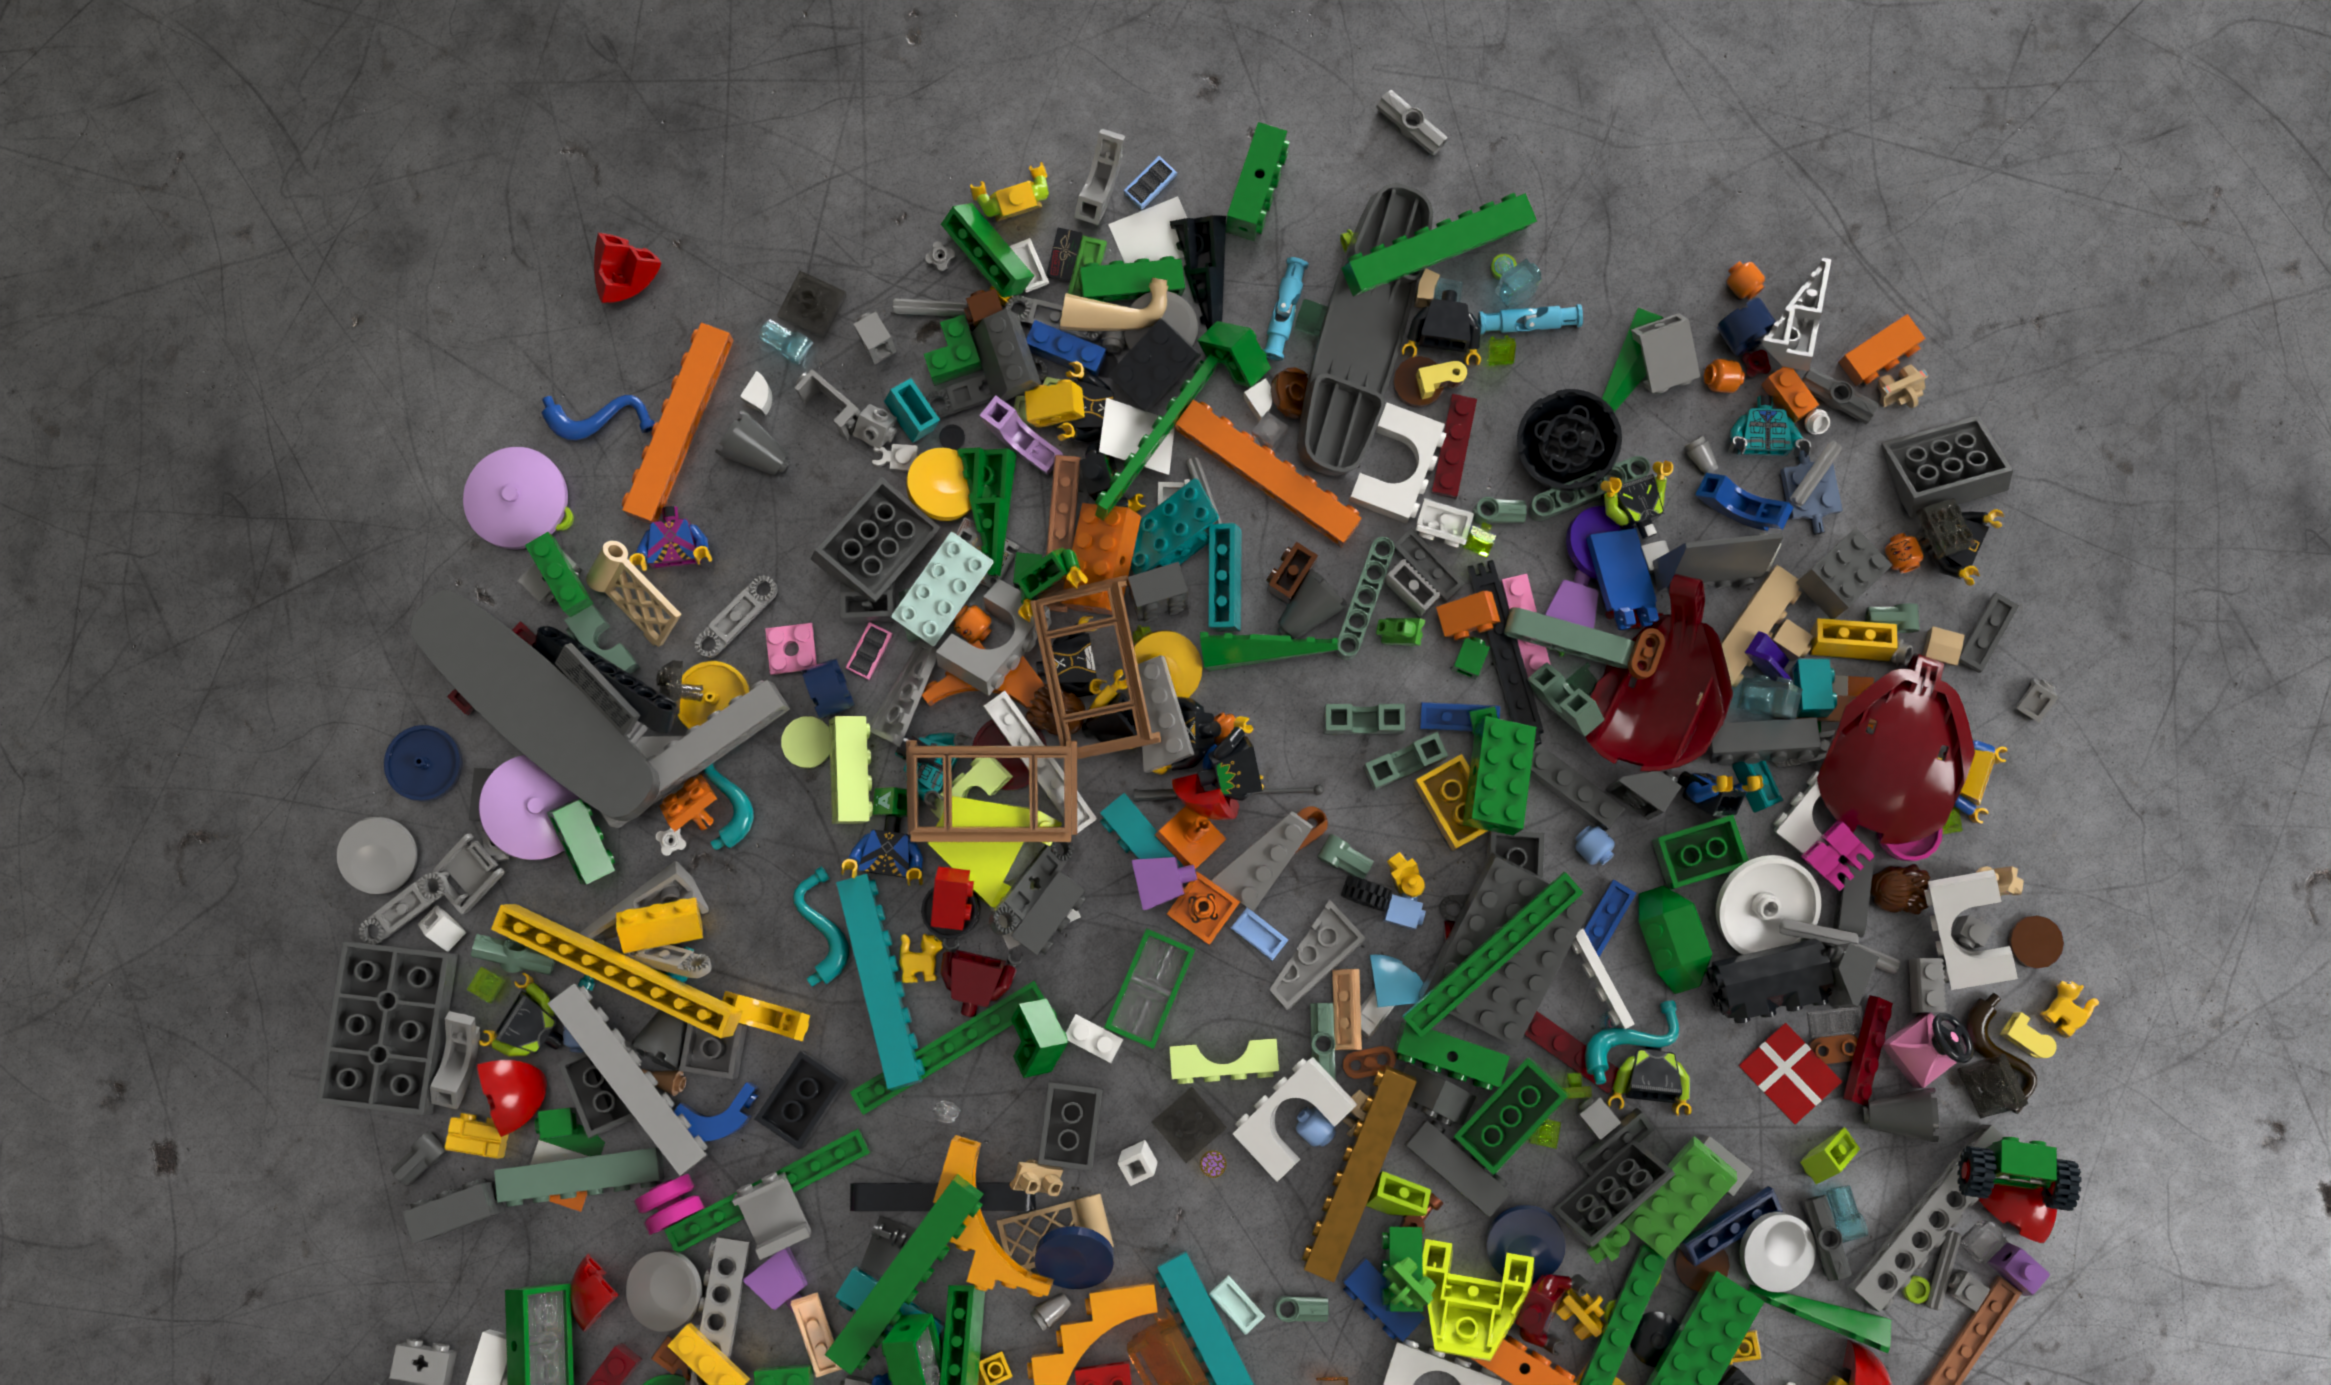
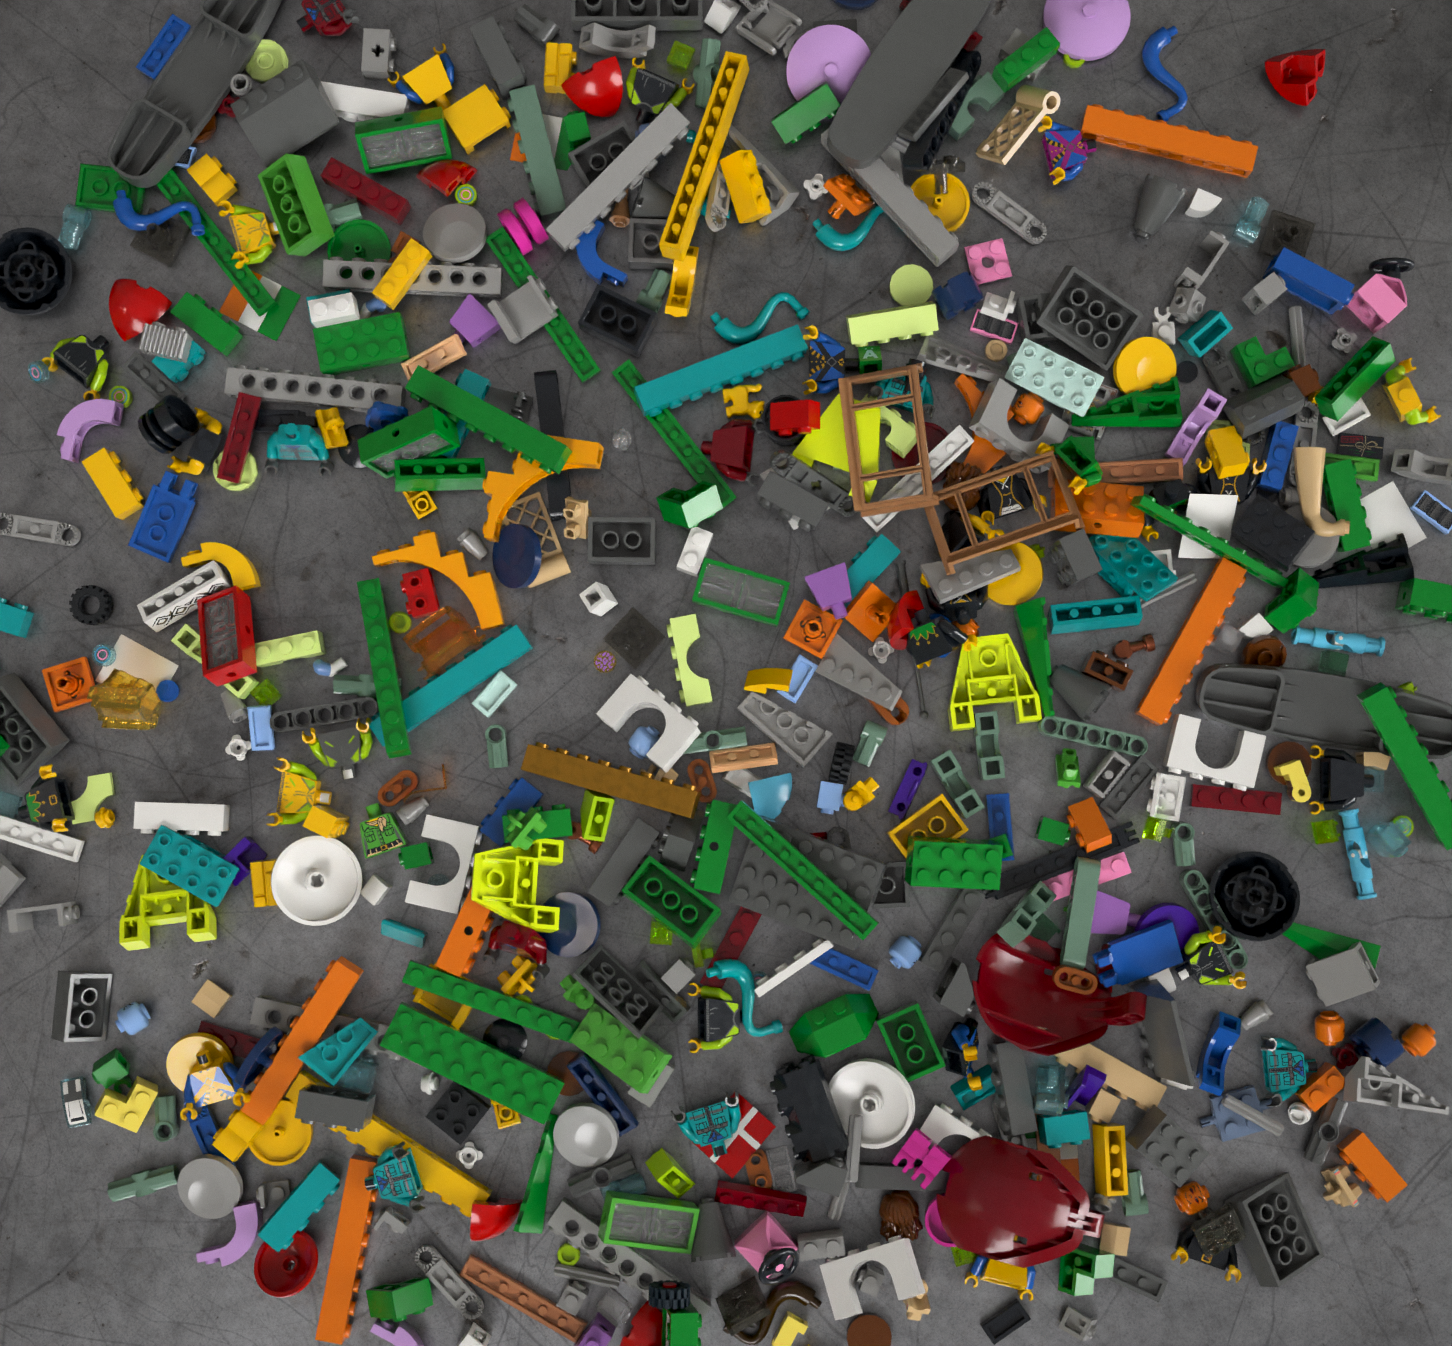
camera: 85 degrees right, 5 degrees up
none -> yellow torso [387,43,454,110]
none -> yellow panel [443,84,511,155]
none -> lime tile [455,184,478,207]
none -> brick [598,1190,700,1254]
none -> sand green piece [636,269,672,313]
none -> torso [671,1091,741,1157]
none -> yellow slope [744,668,793,694]
none -> white plate [868,637,894,664]
none -> dark purple piece [888,759,928,820]
none -> neon yellow wedge [947,633,1042,732]
none -> white bracket [980,291,1017,321]
none -> black tile [980,1299,1031,1345]
none -> tan tile [985,339,1007,362]
none -> green brick [1058,1243,1115,1296]
none -> copper leg [1111,633,1156,660]
none -> blue window [1262,247,1355,315]
none -> bright pink piece [1346,257,1415,334]

